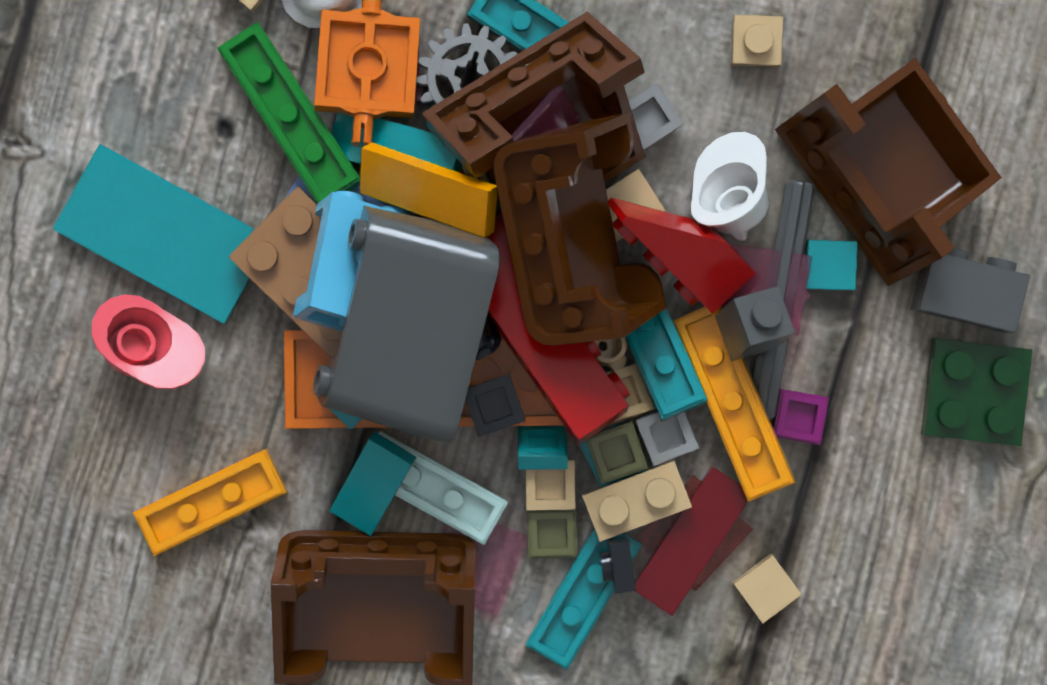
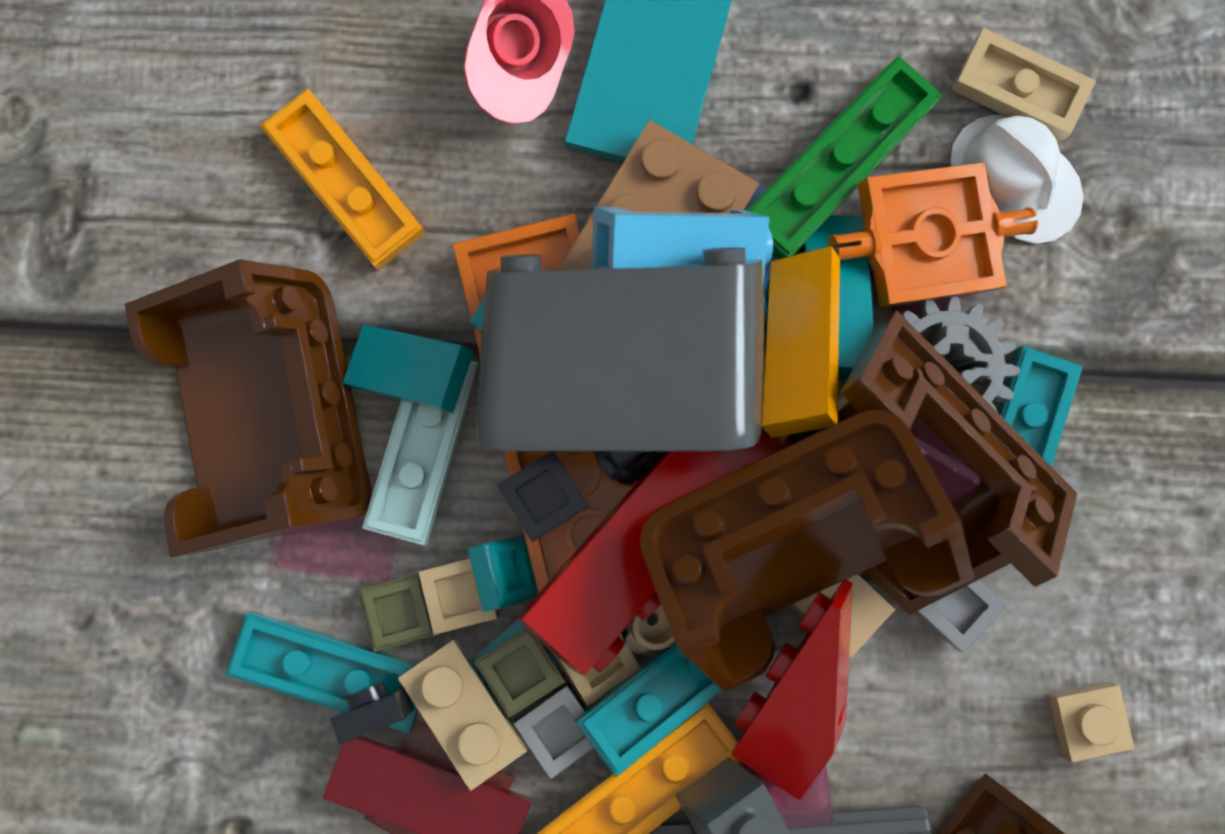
camera: 75 degrees right, 5 degrees down
white piece [691,132,769,241] -> none

